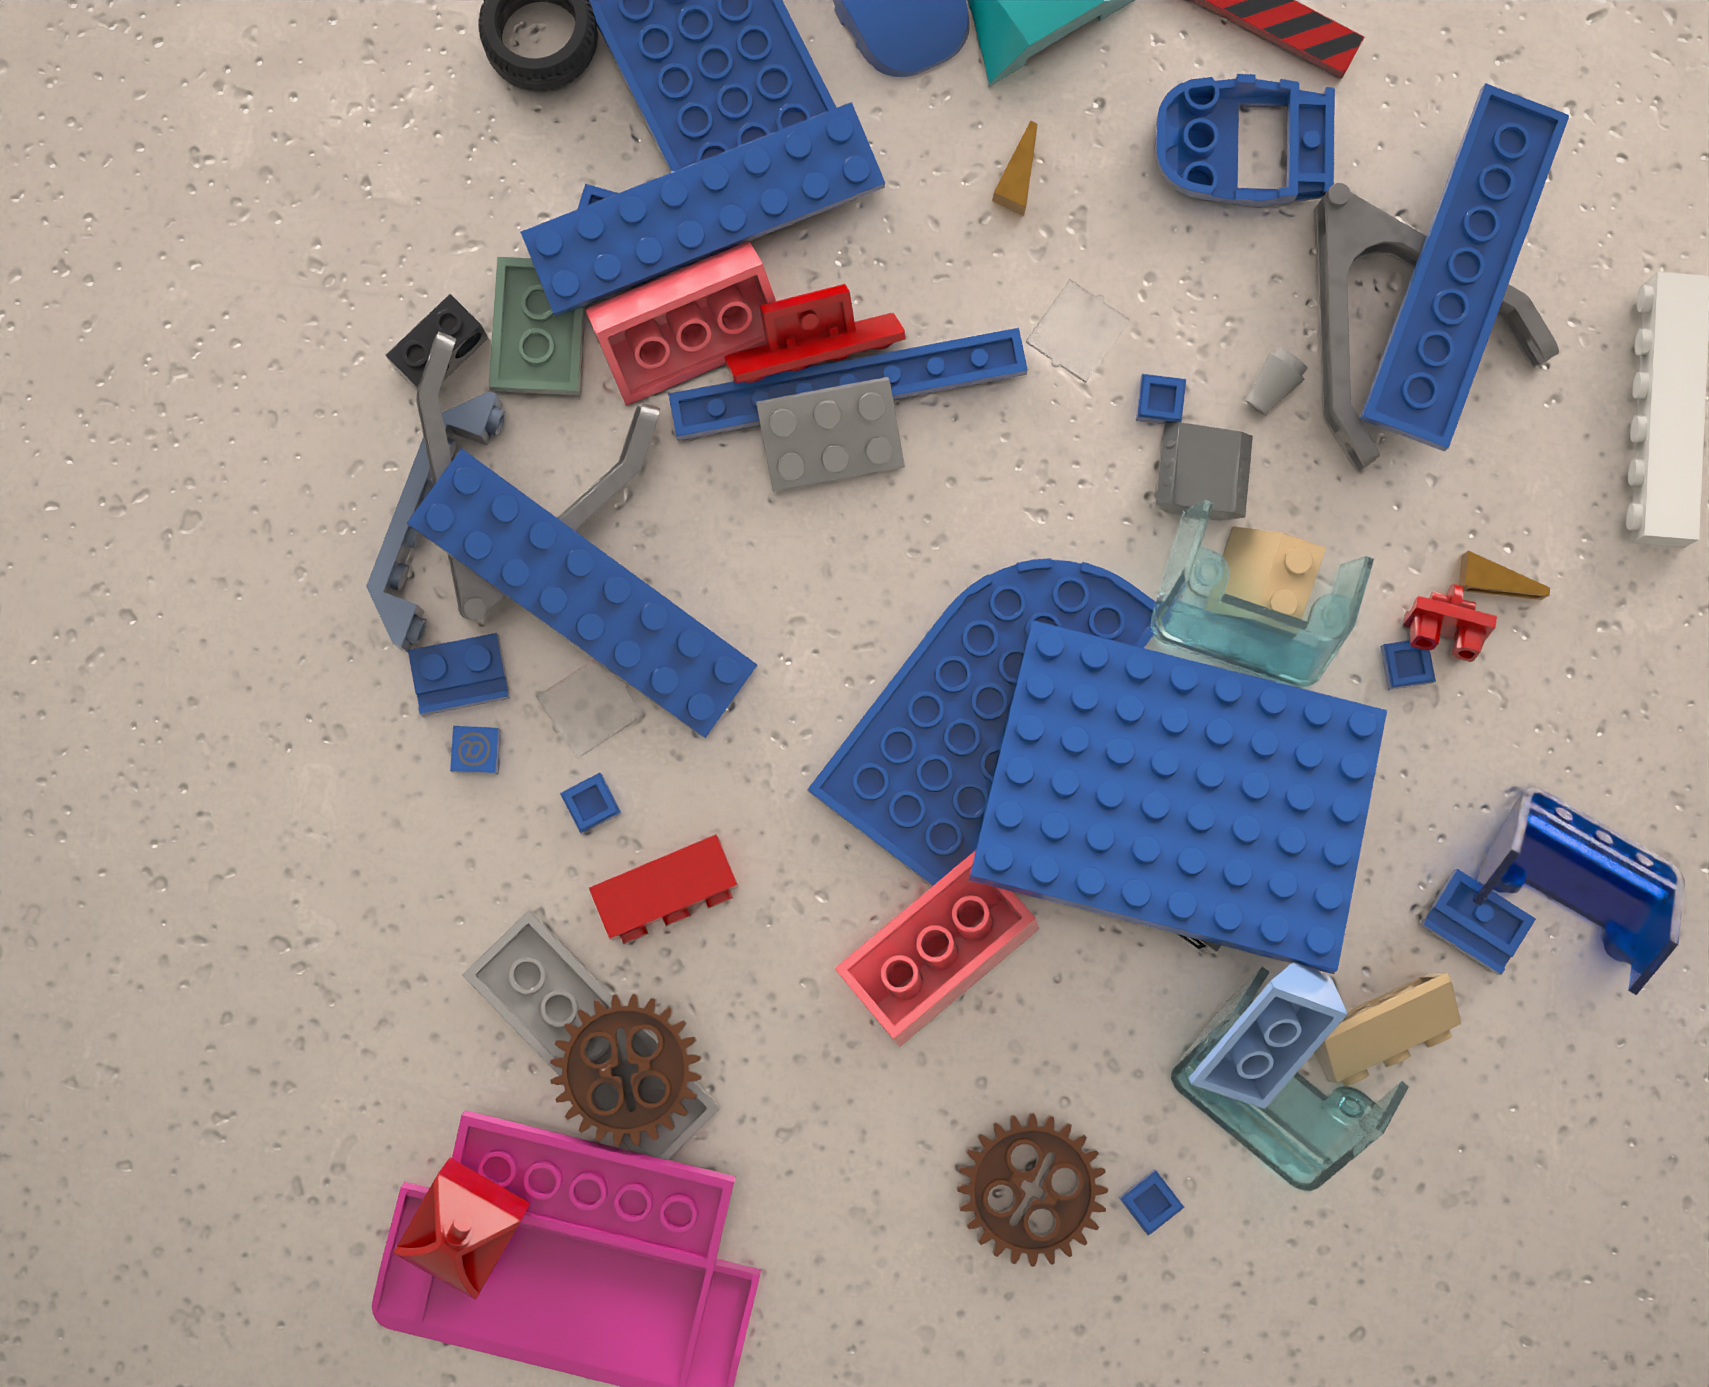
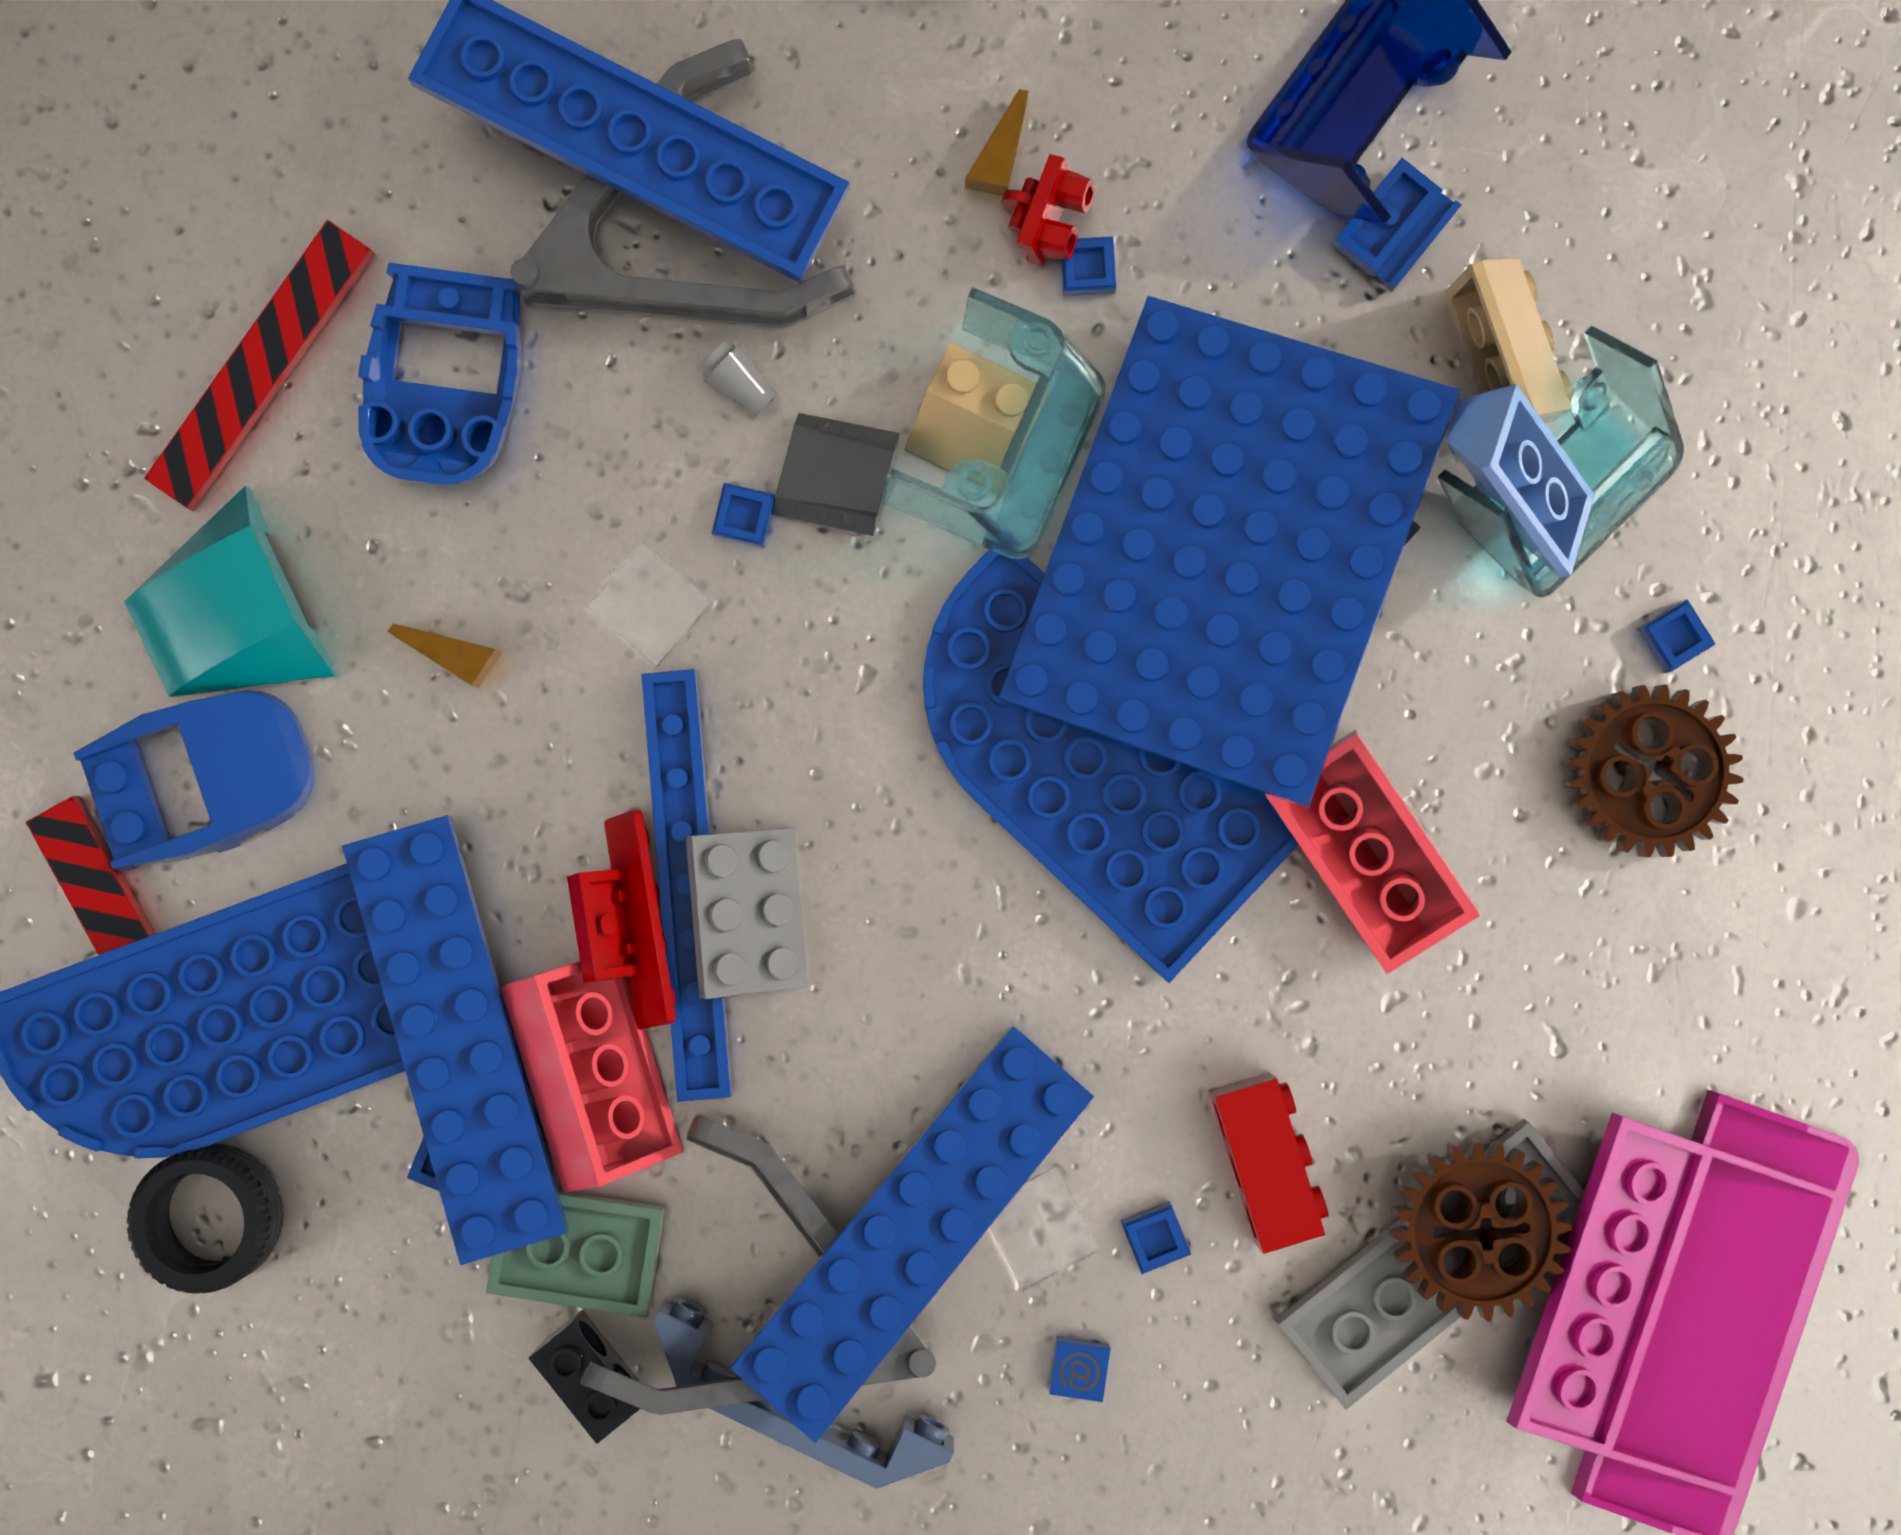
camera: 85 degrees left, 5 degrees up
red piece [393,1157,531,1300] -> none
blue plate [408,633,511,716] -> none

